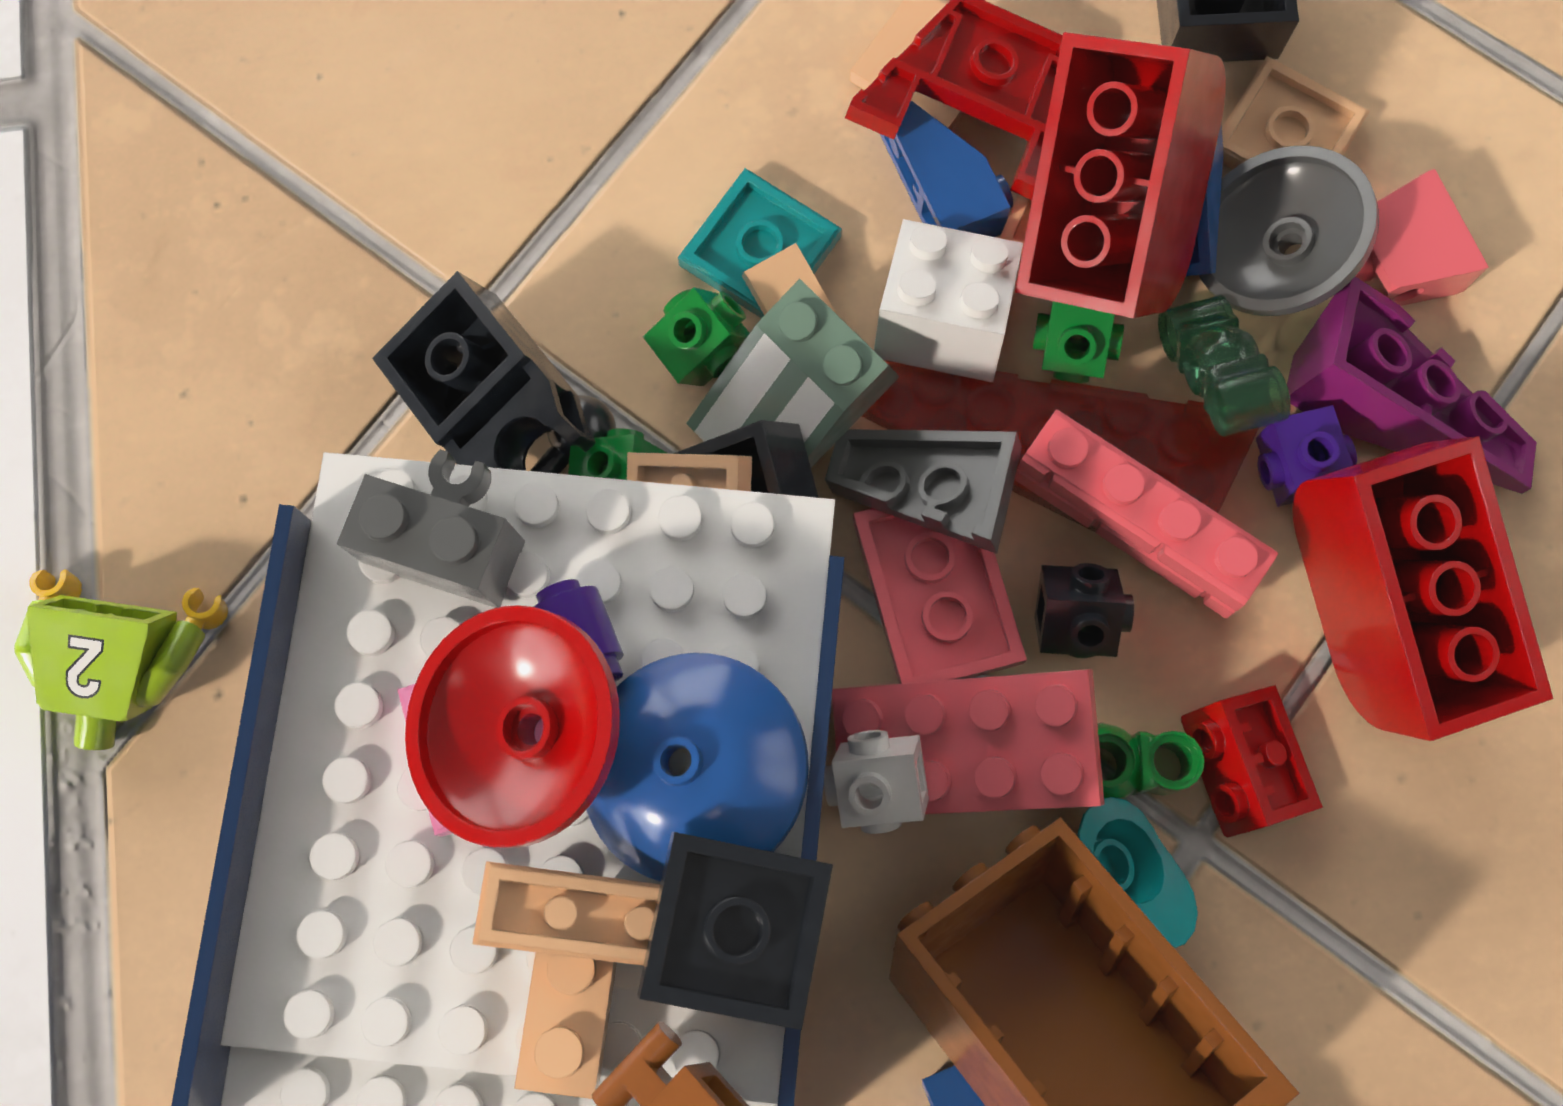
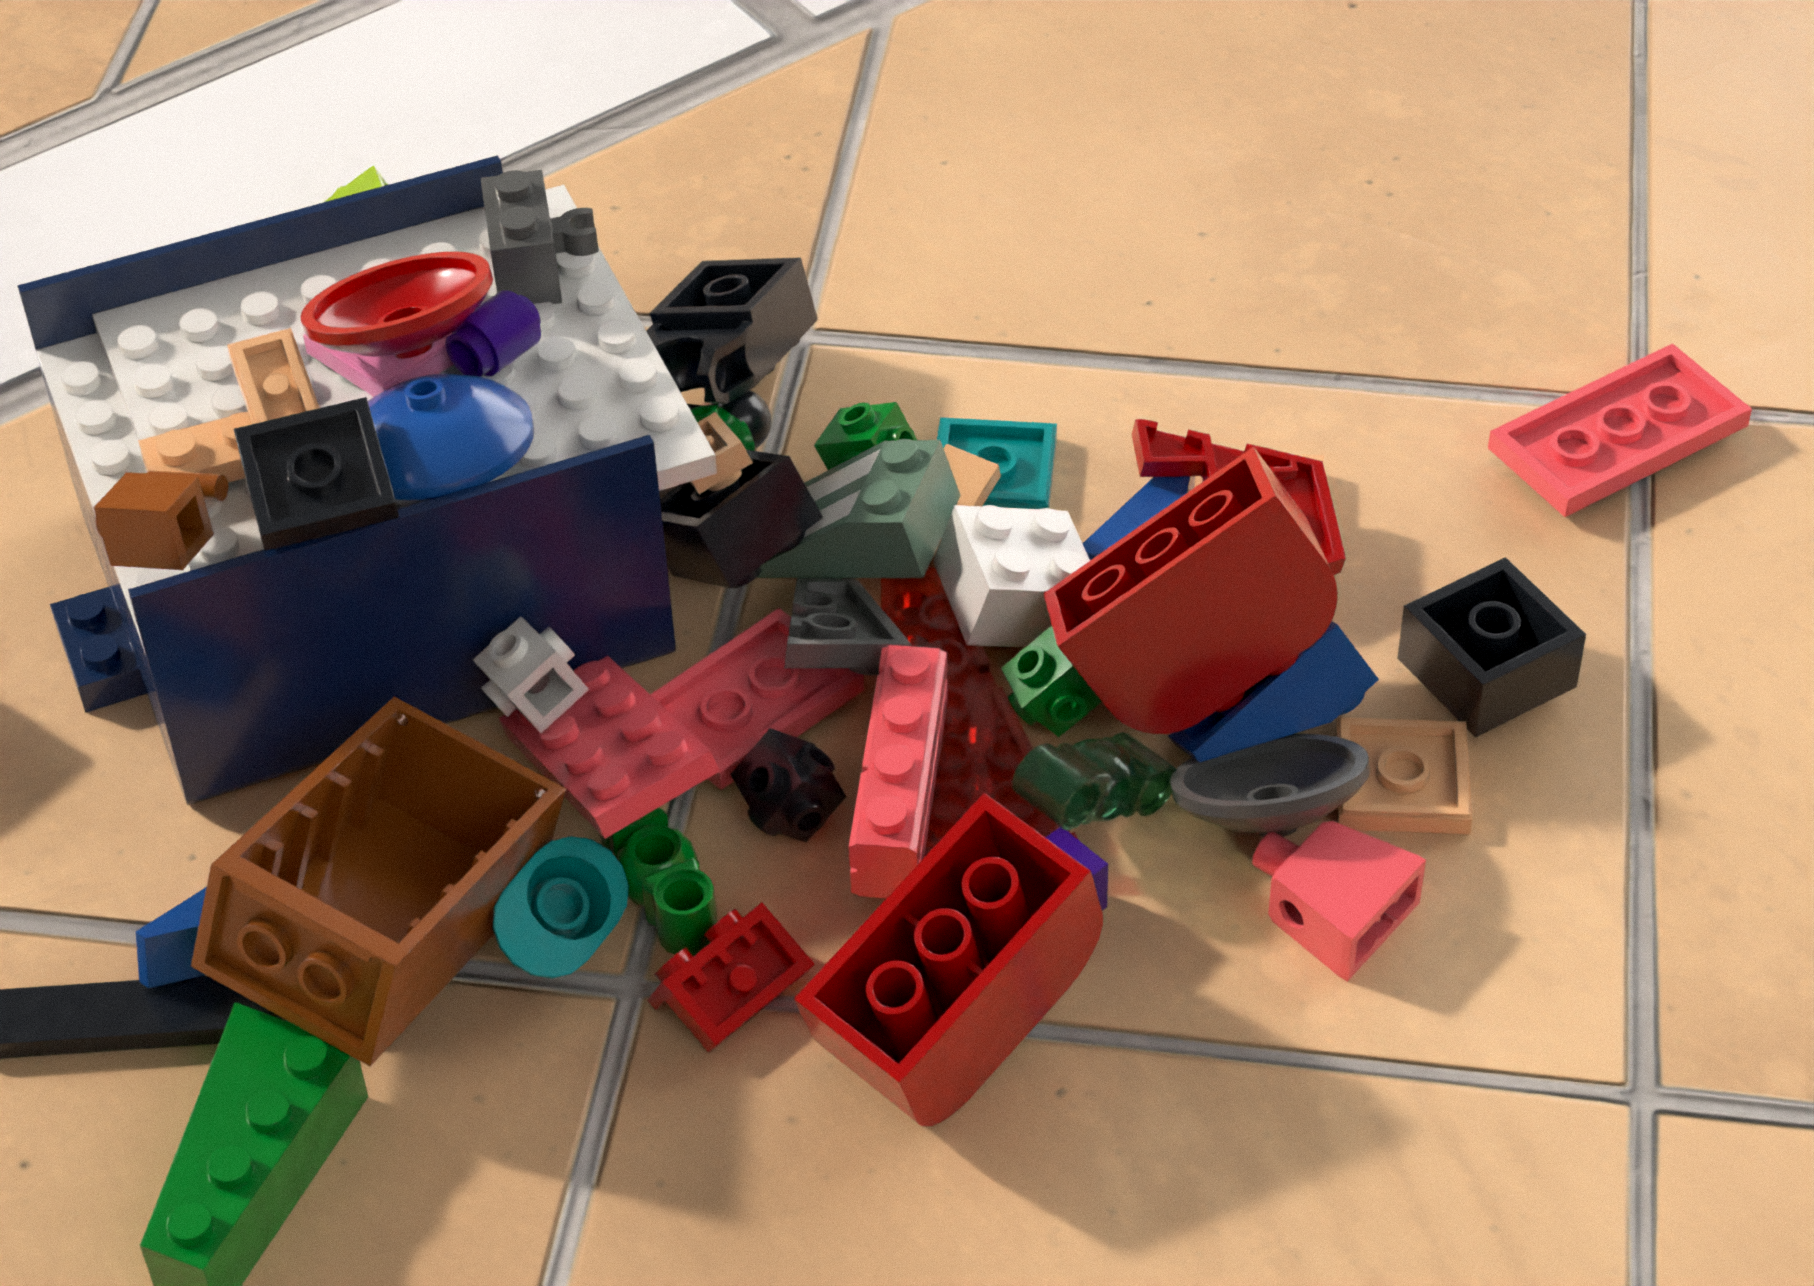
camera: 60 degrees right, 30 degrees down
magenta wedge [1283,277,1537,494] -> none

